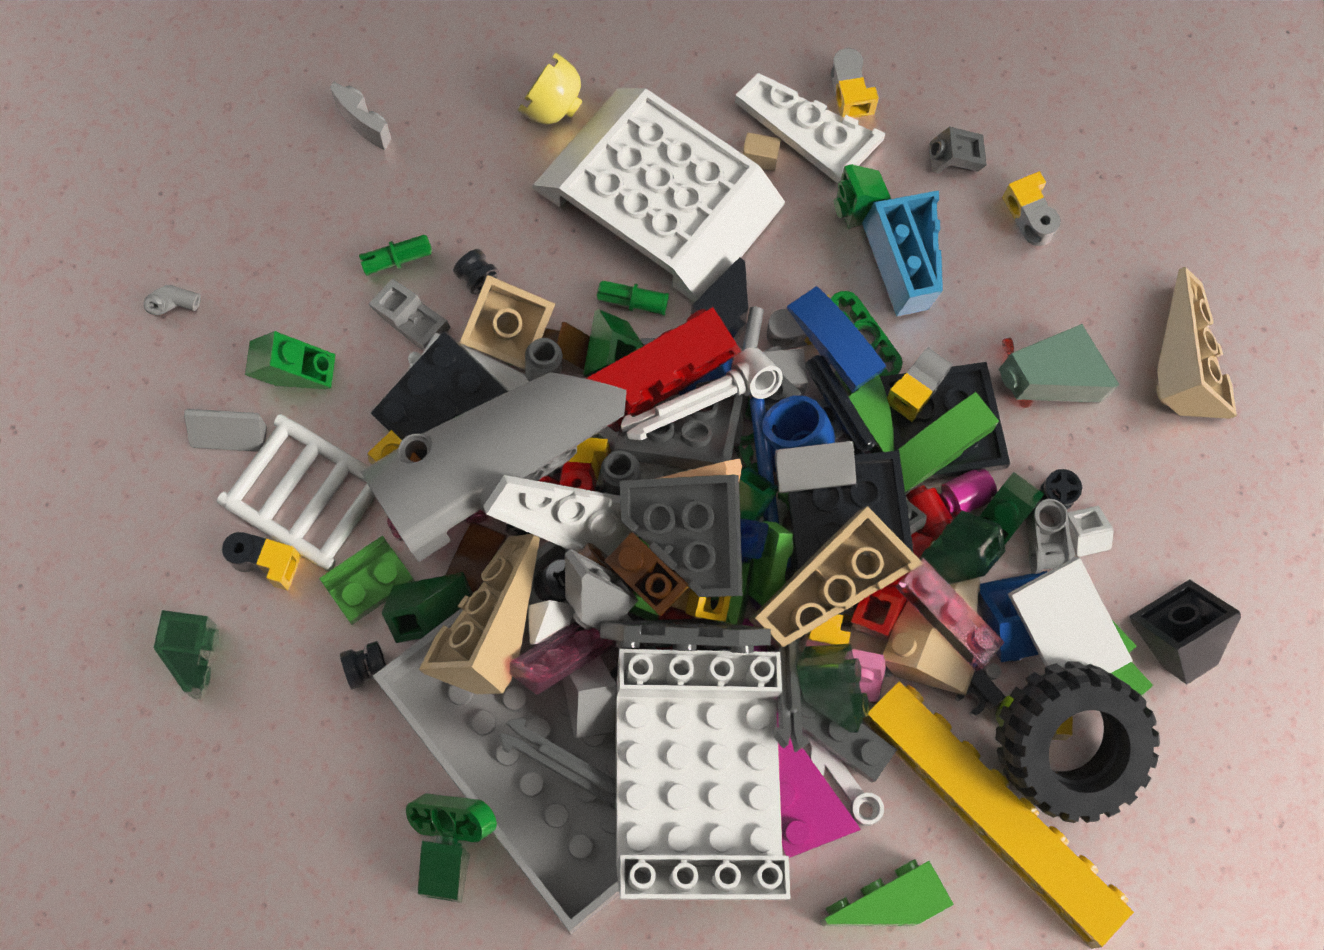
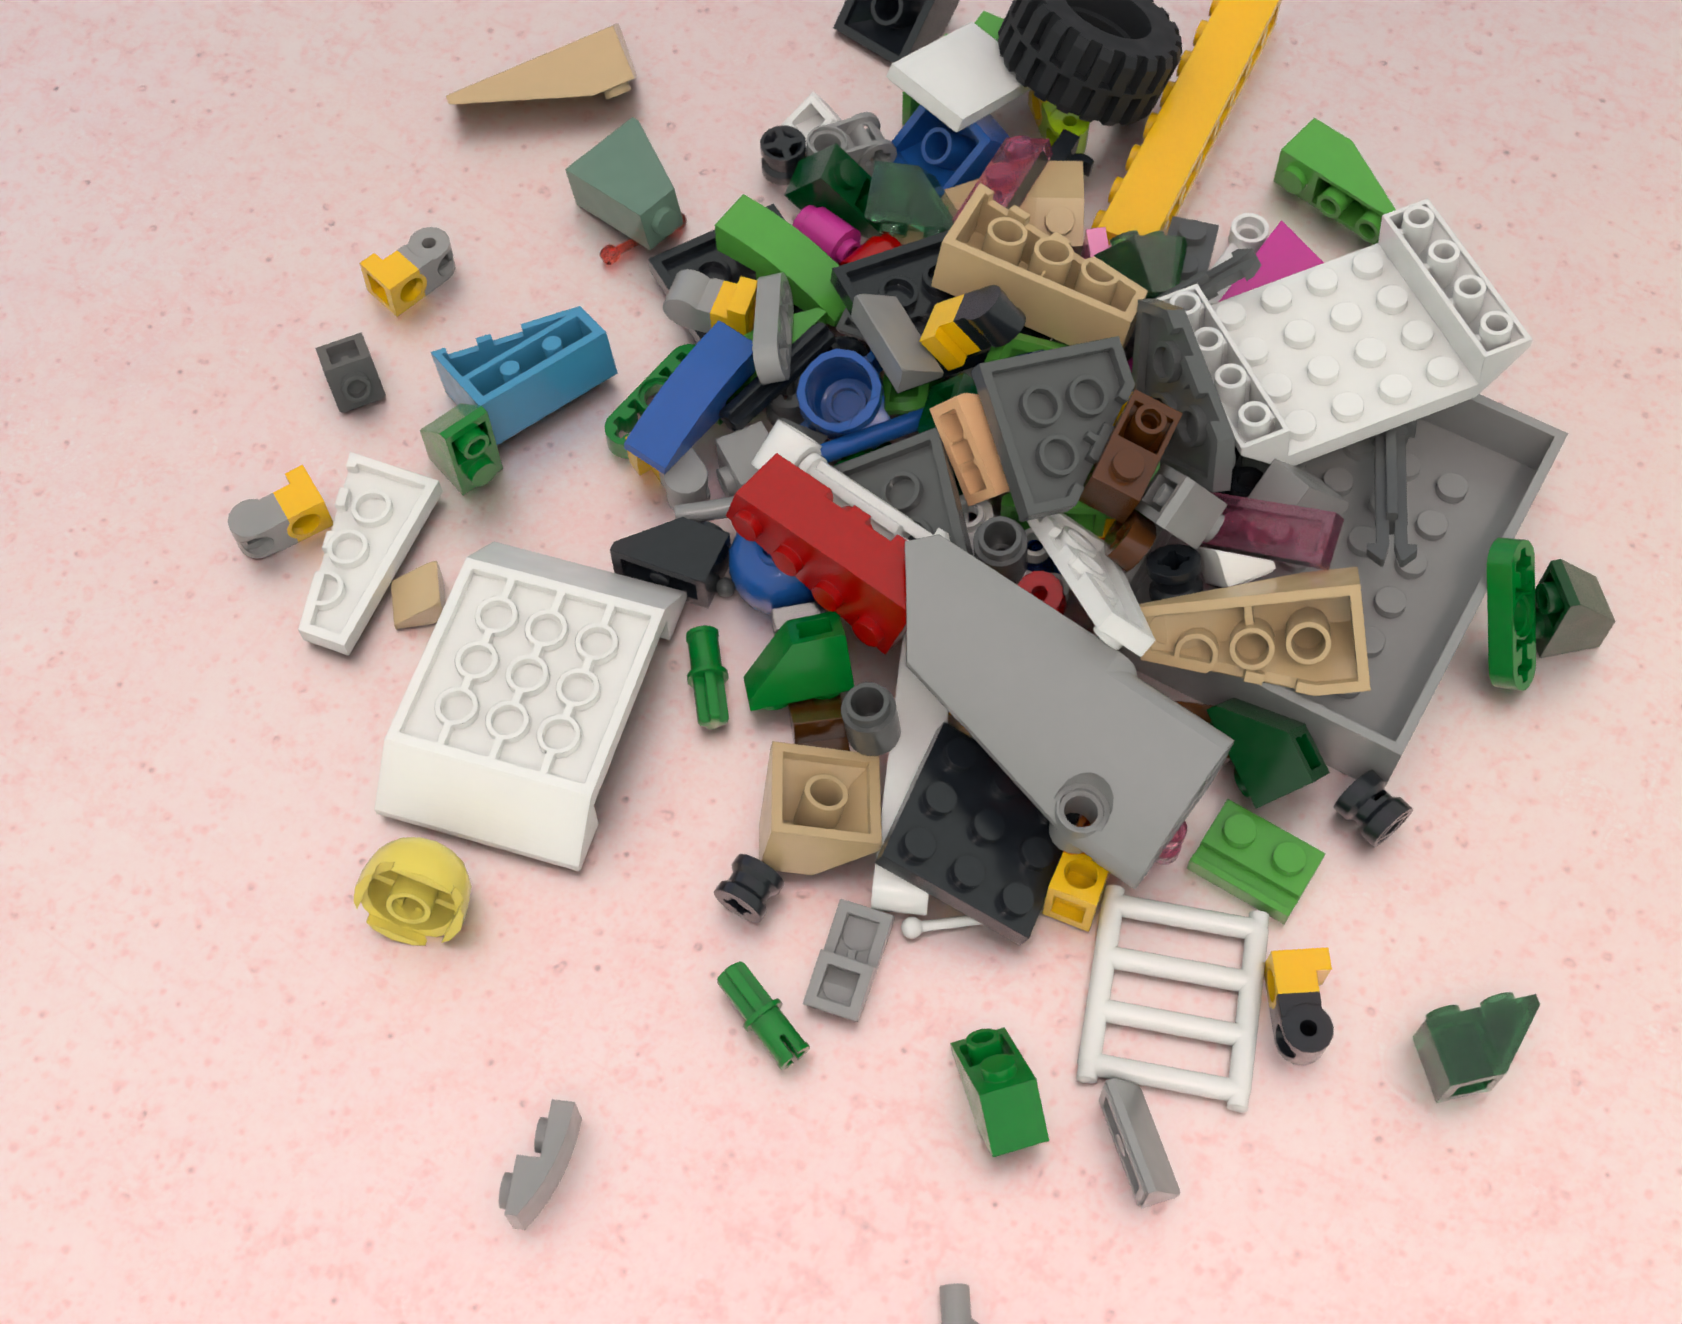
camera: 105 degrees left, 10 degrees down
none -> light grey beam [752,272,794,385]
none -> leg [919,285,1026,371]

